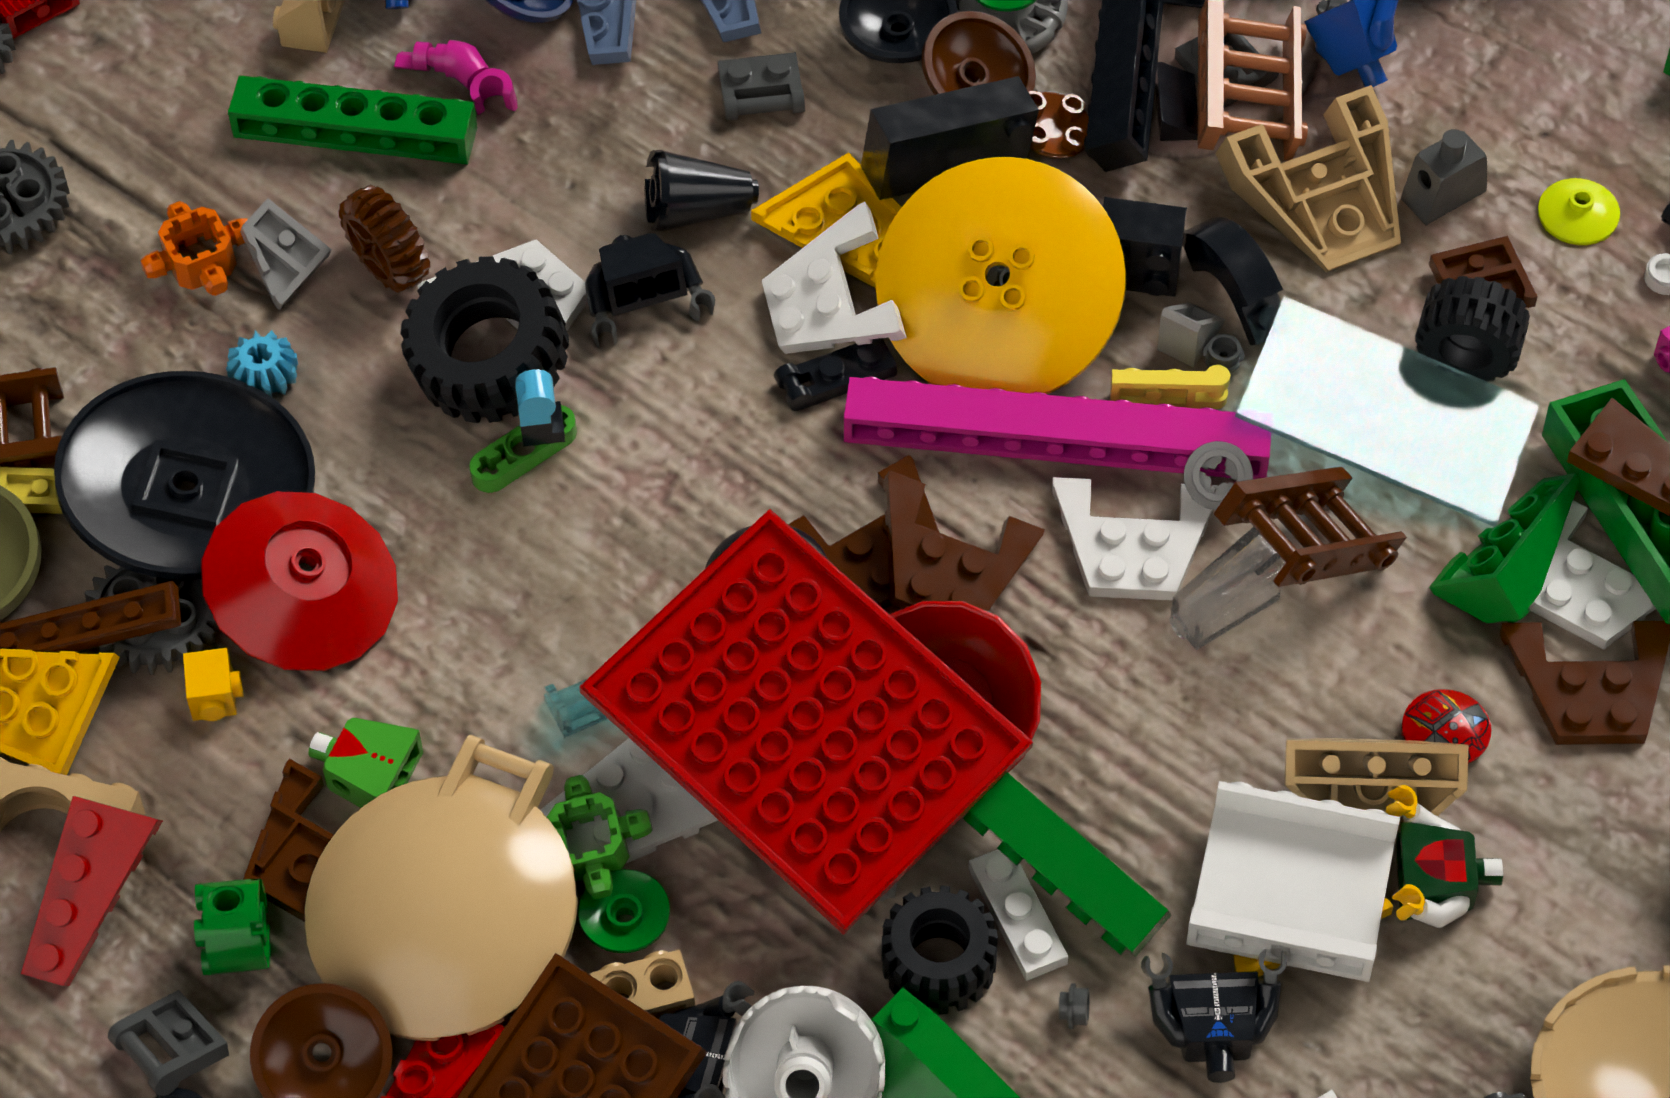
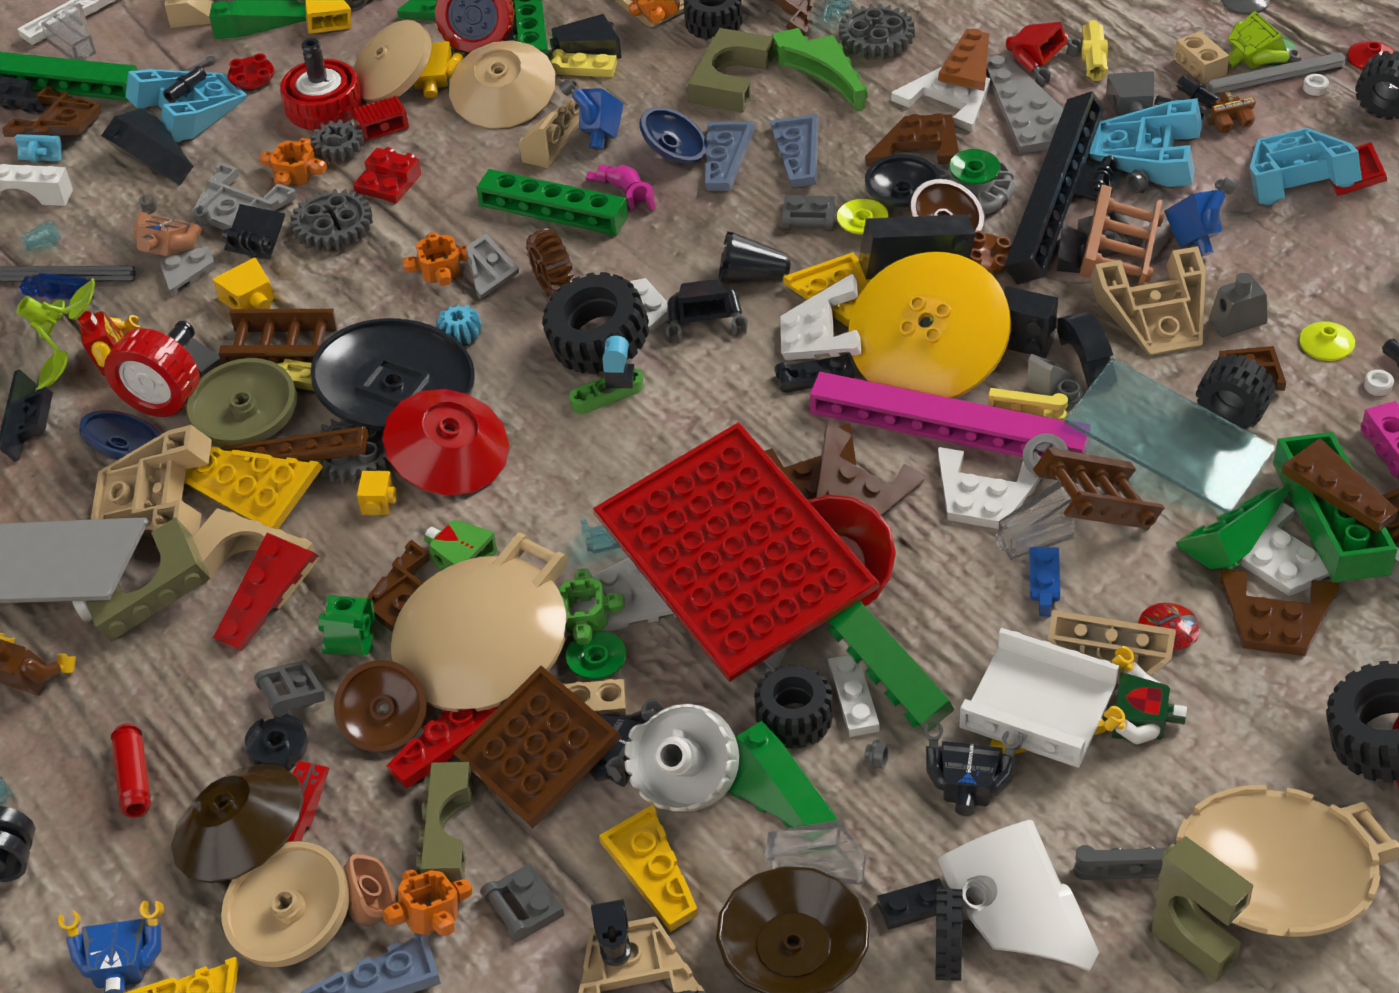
camera: 15 degrees right, 10 degrees down
none -> red plate [353,147,421,204]
none -> neon yellow dish [837,199,888,234]
none -> blue hinge [1029,547,1060,617]

